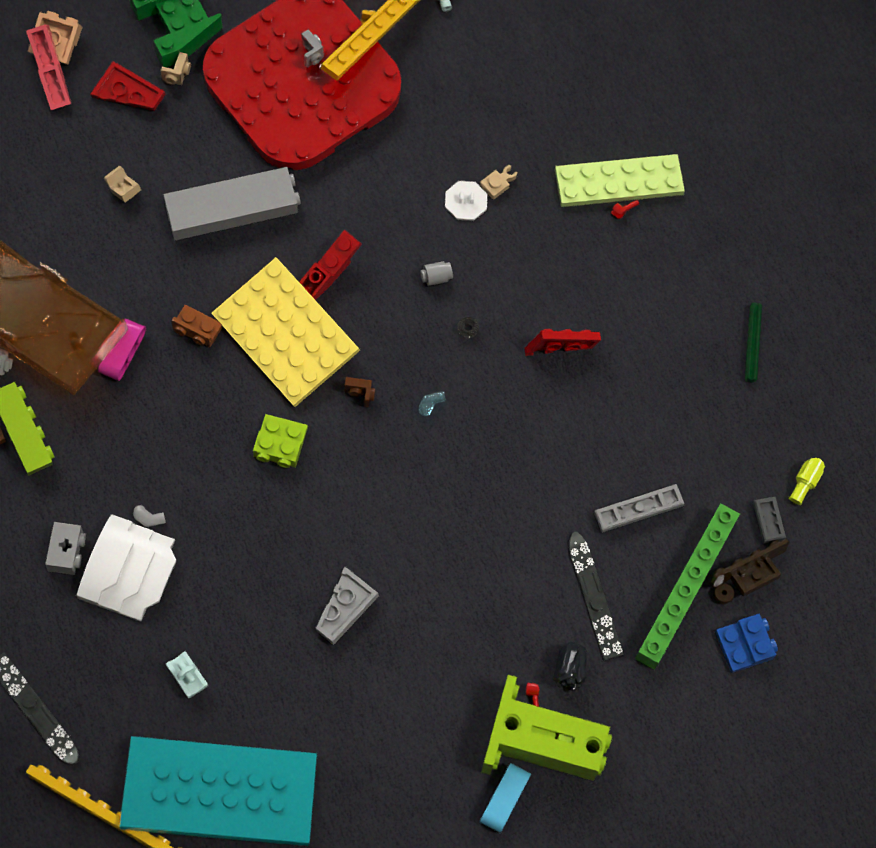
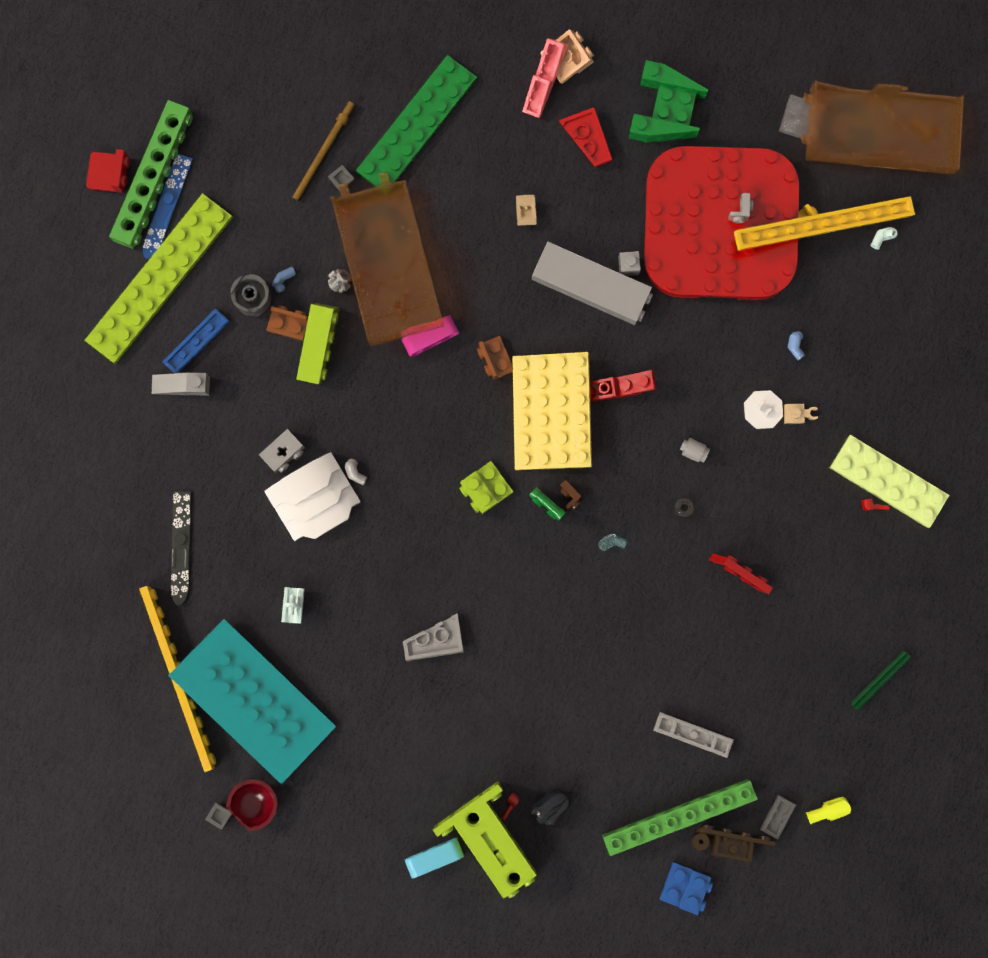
camera: 50 degrees right, 15 degrees up
tan bracket [161,52,191,85] -> none
pearl dark grey piece [569,532,624,660] -> none
none -> green plate [529,487,566,521]
none -> light grey brick [618,251,640,276]
none -> medium blue arm [788,331,805,361]

